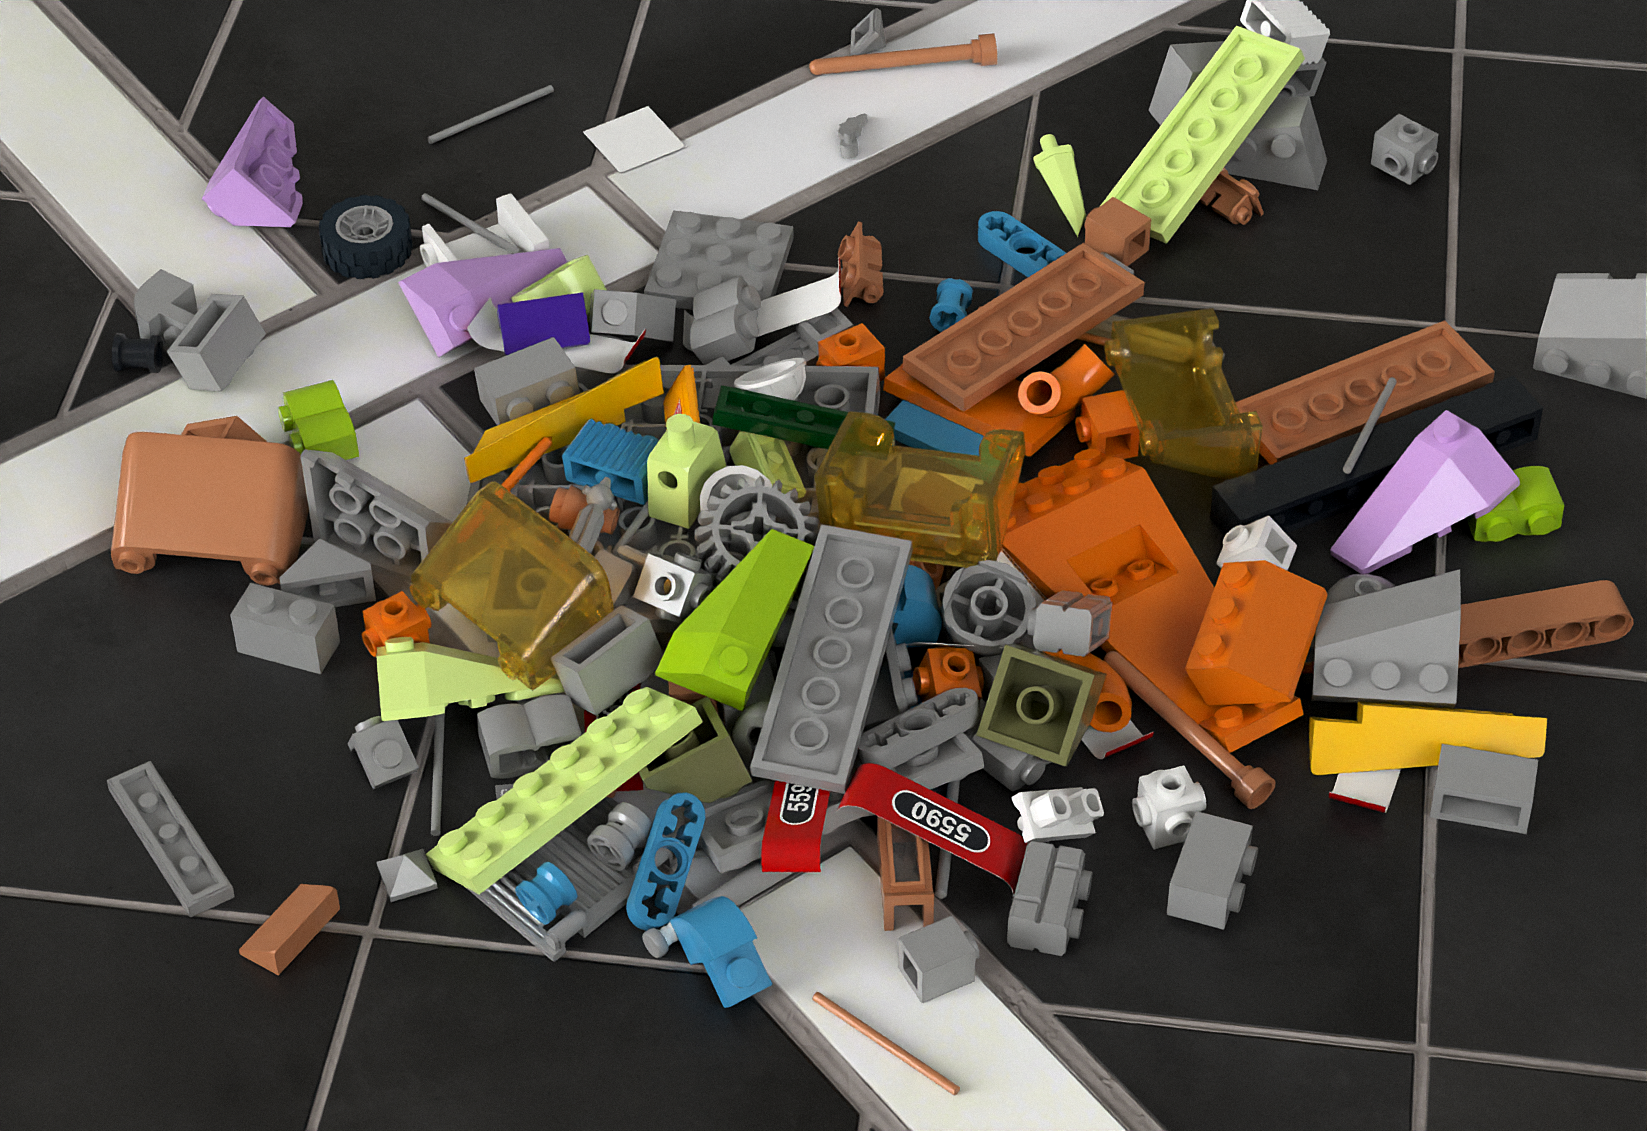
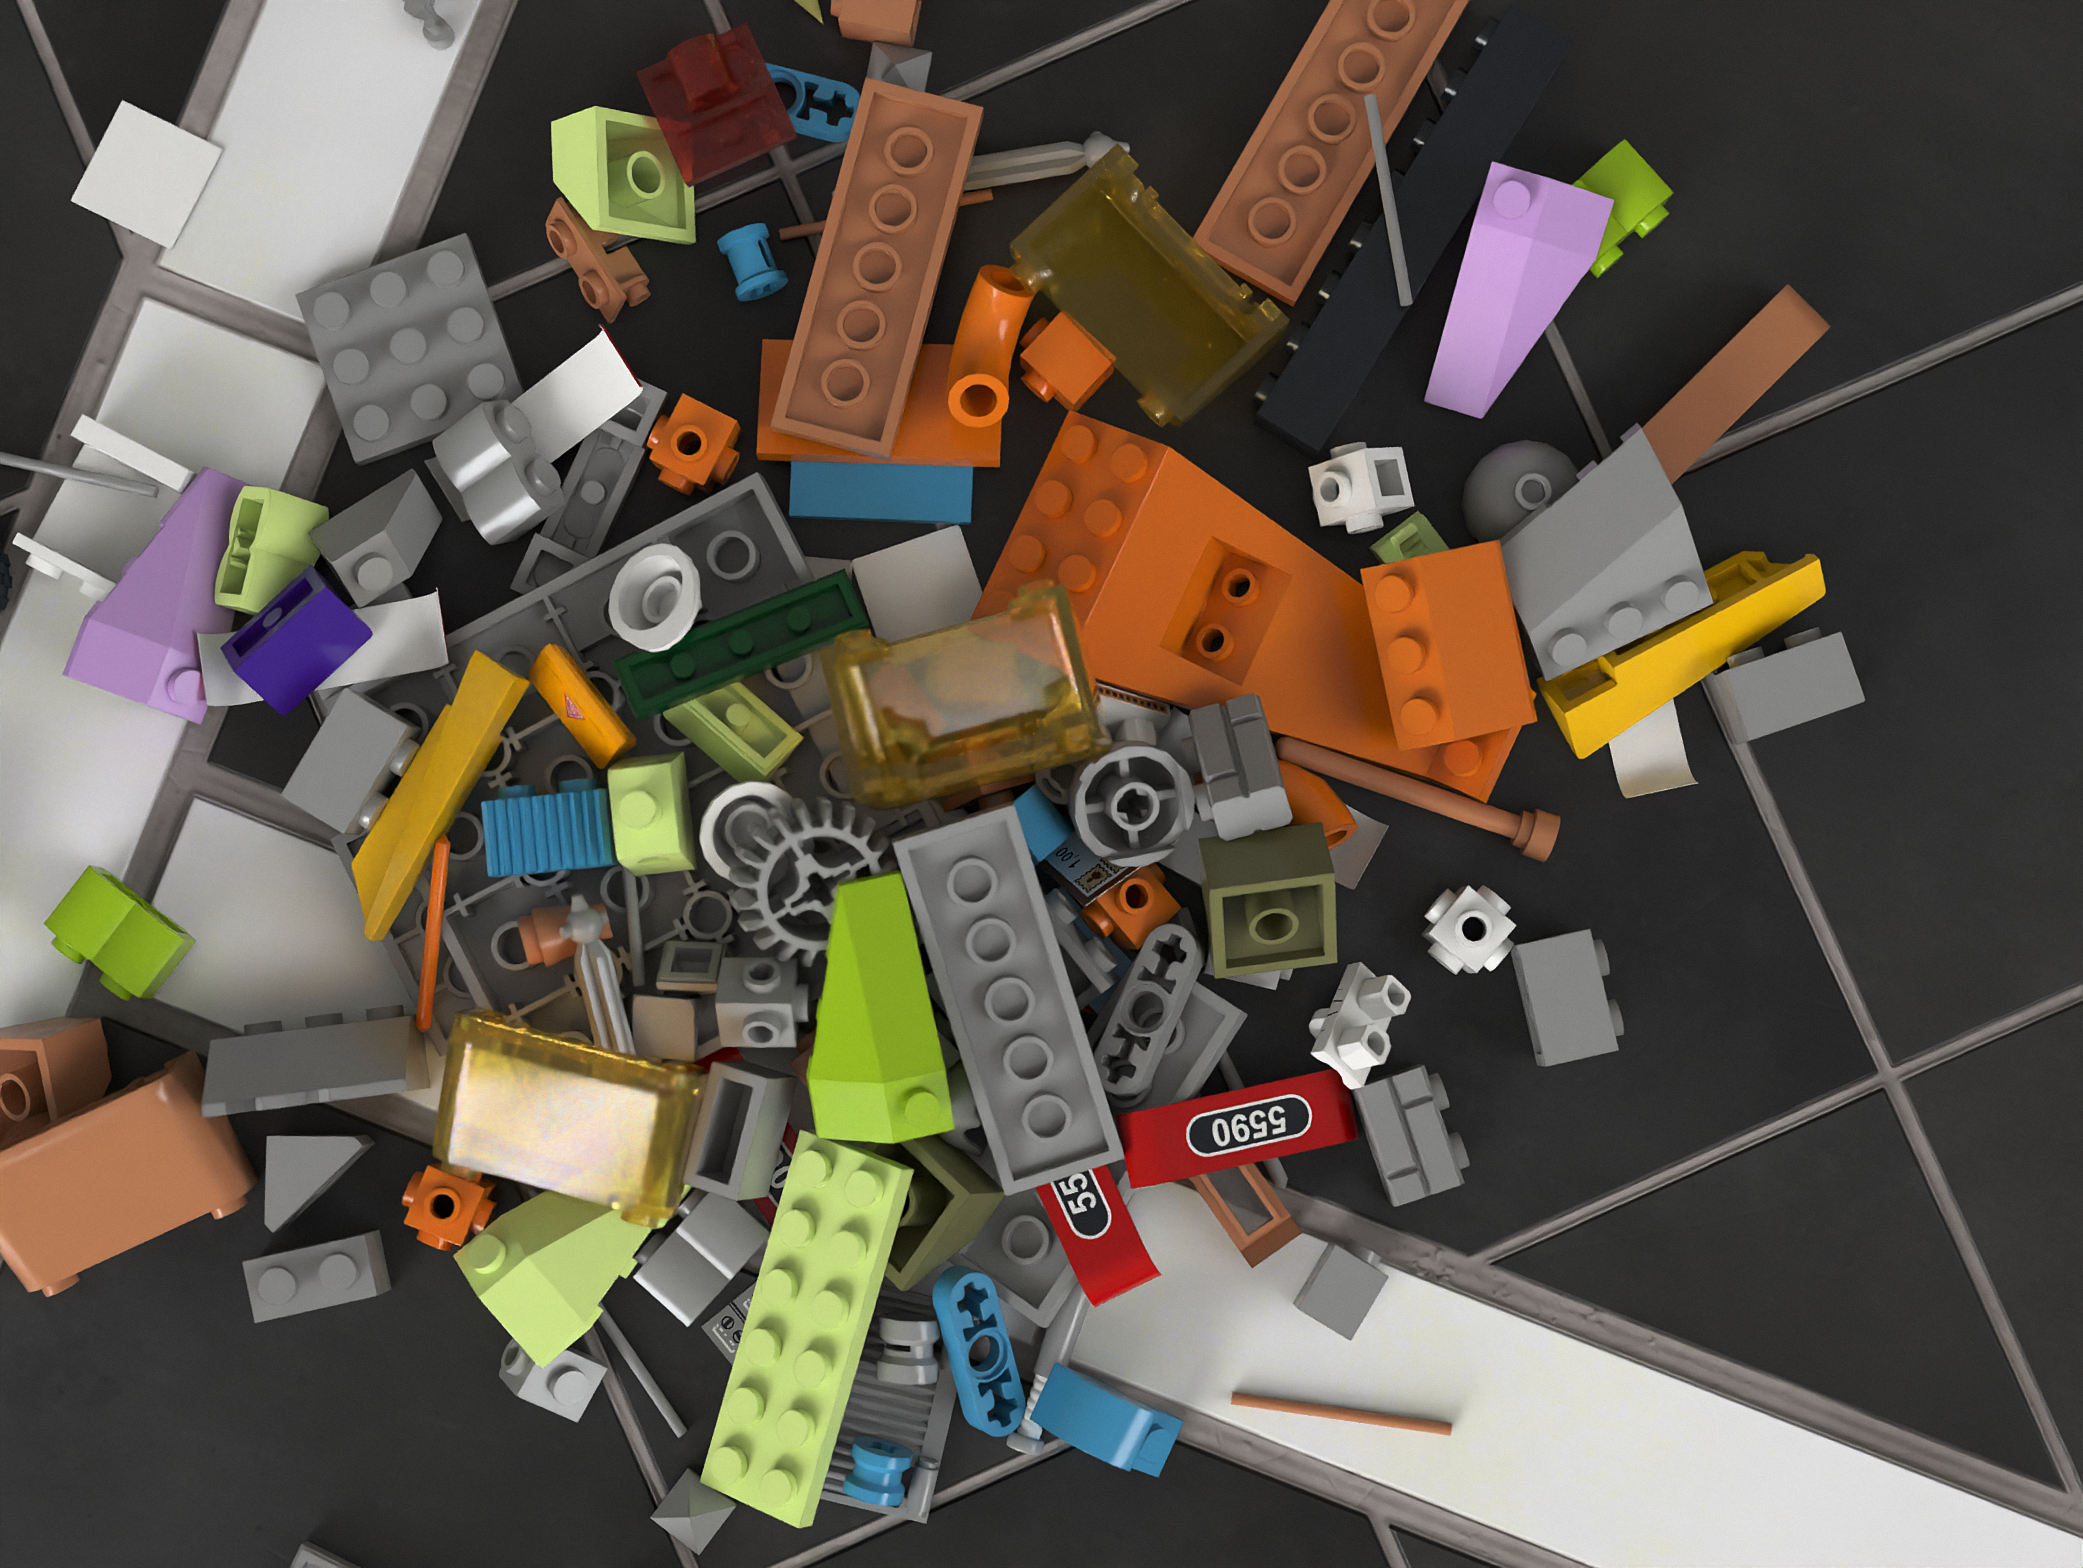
camera: 30 degrees left, 40 degrees up
none -> yellowish green slope [551,106,696,245]
none -> clear red plate [636,22,798,188]

